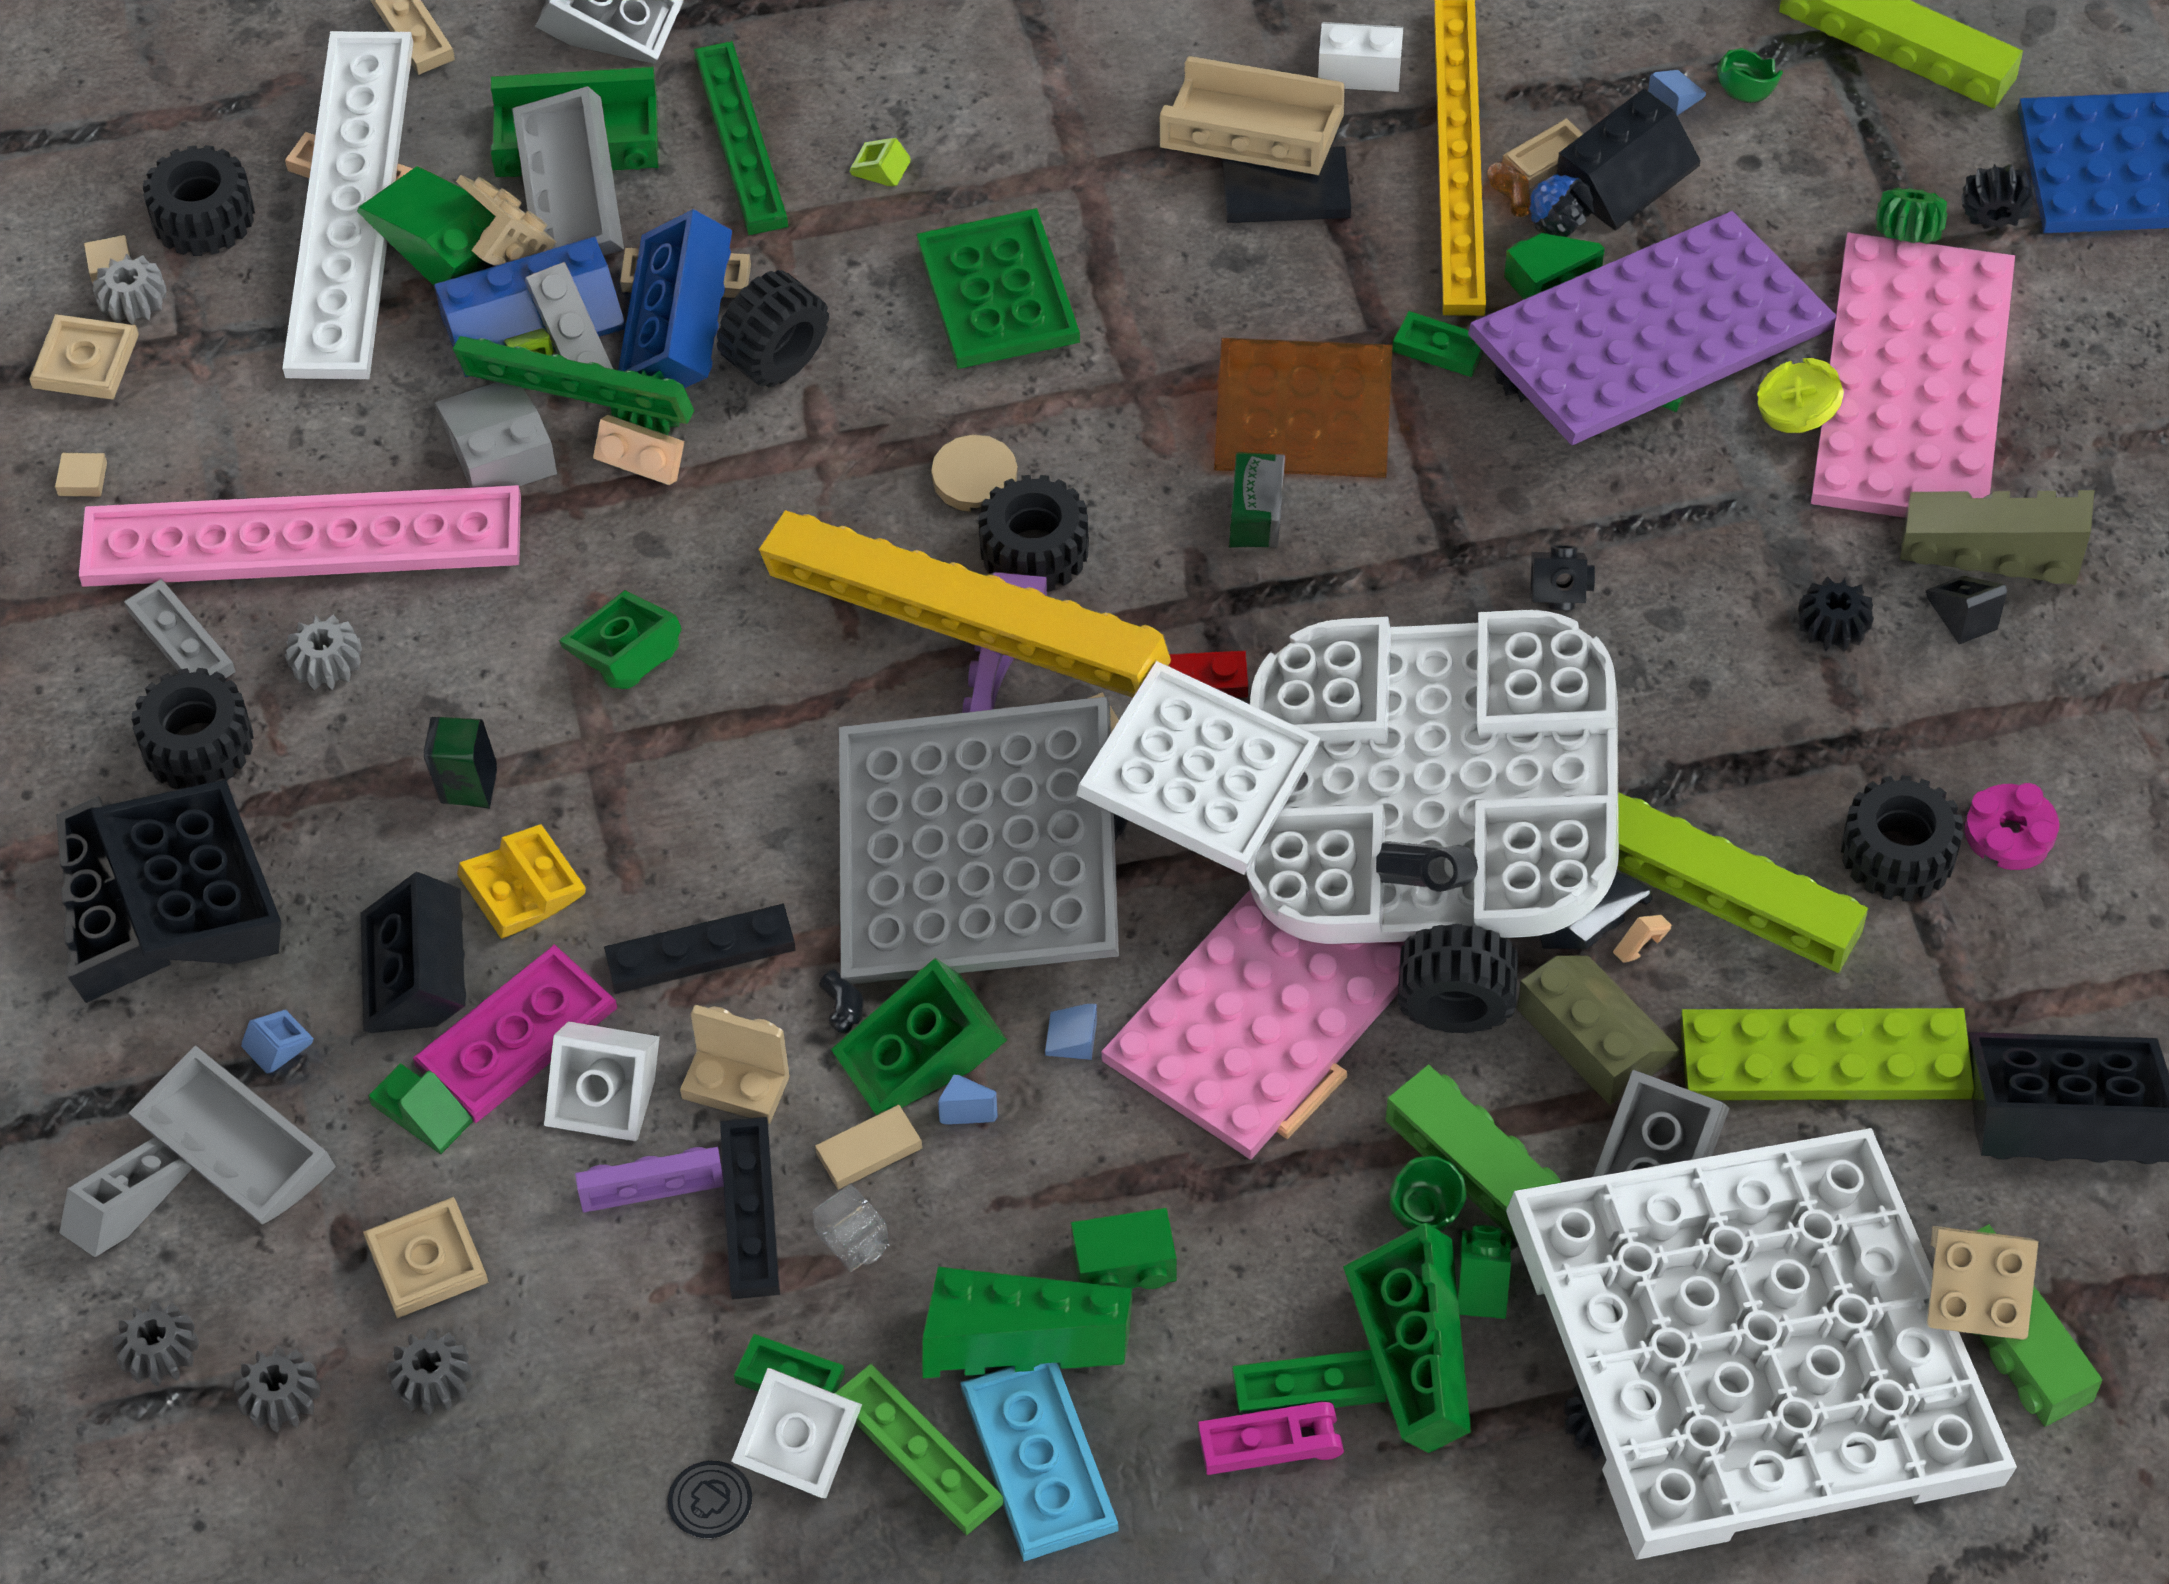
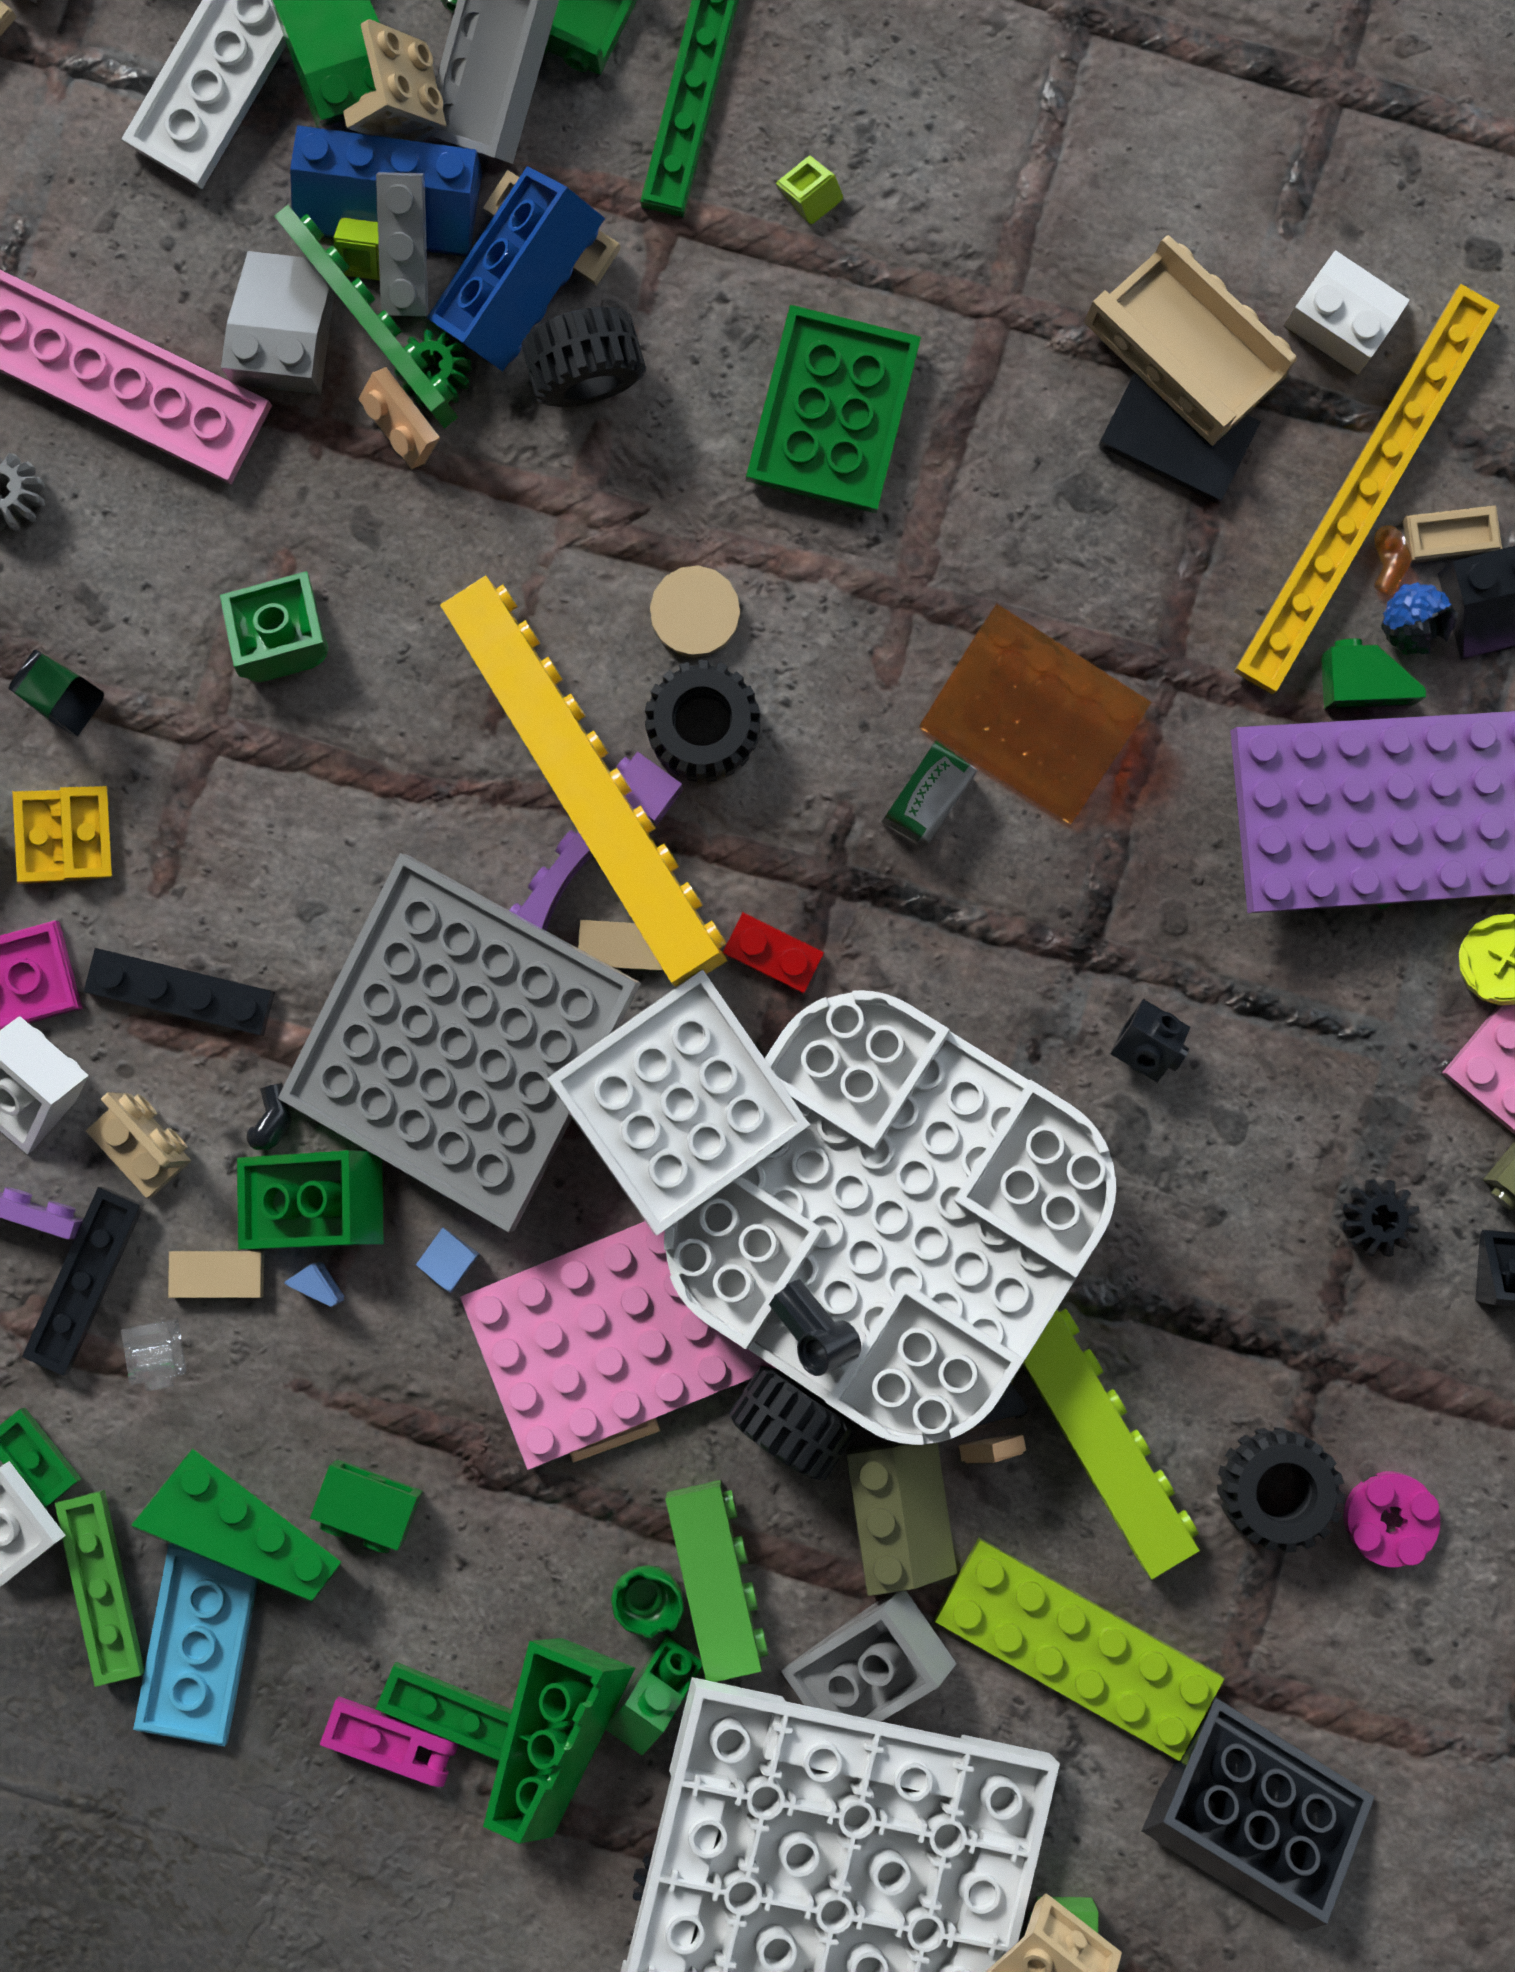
camera: 30 degrees right, 30 degrees up
green plate [1392,311,1484,377] -> none

